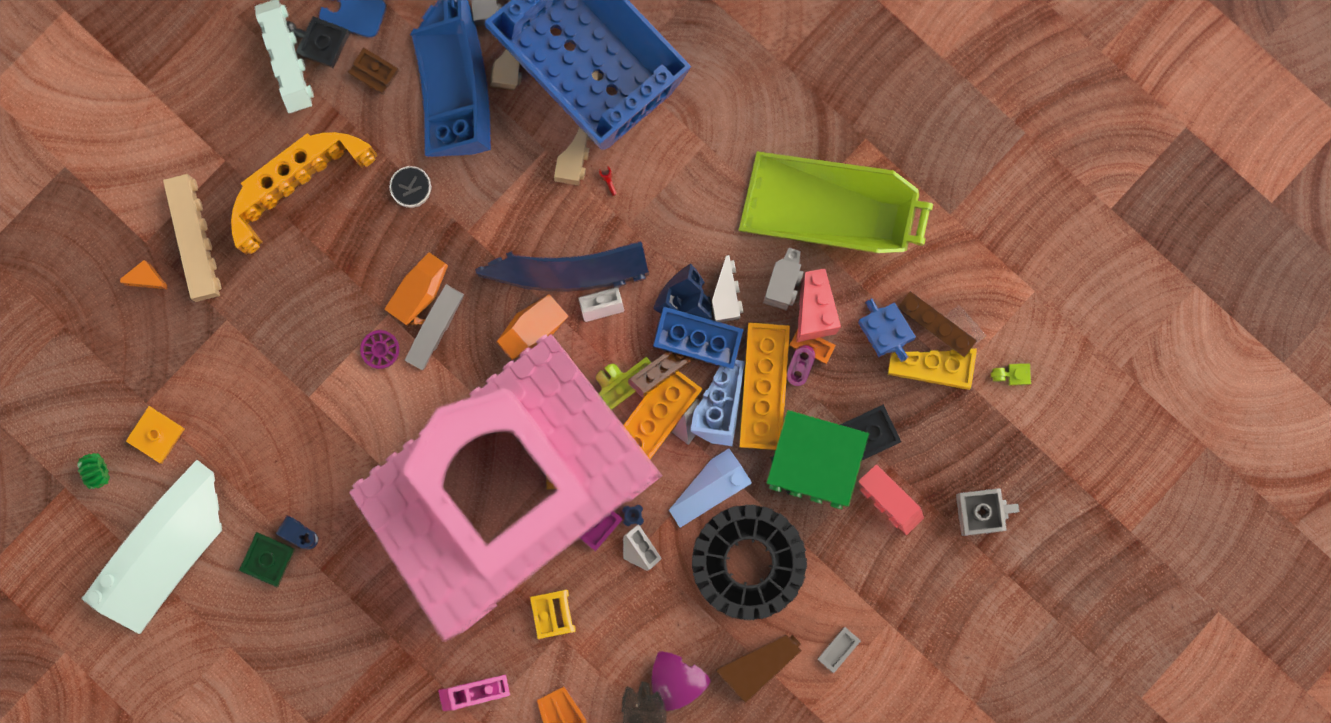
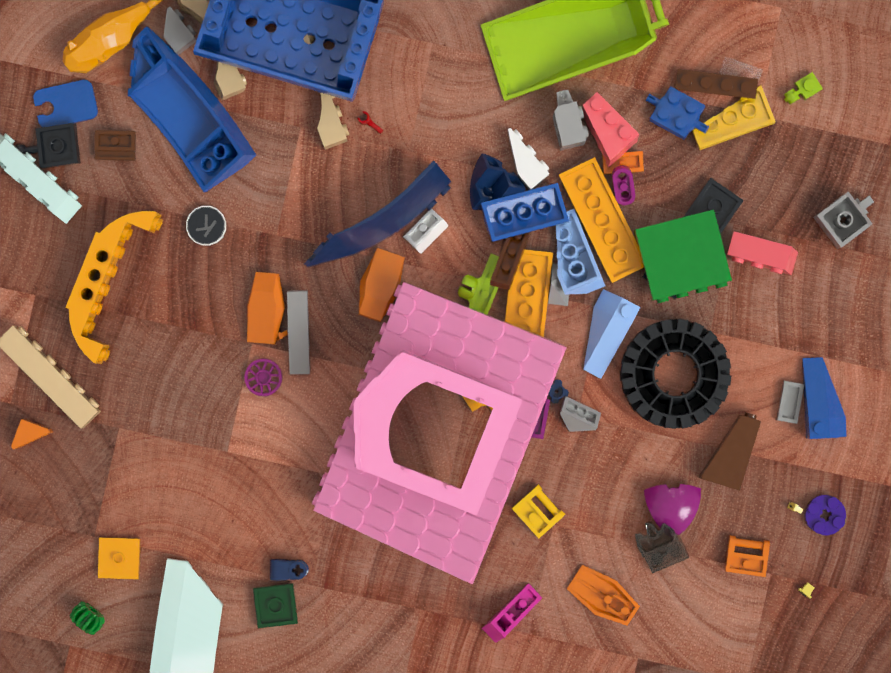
camera: 30 degrees left, 5 degrees up
none -> blue wedge [802,357,847,439]

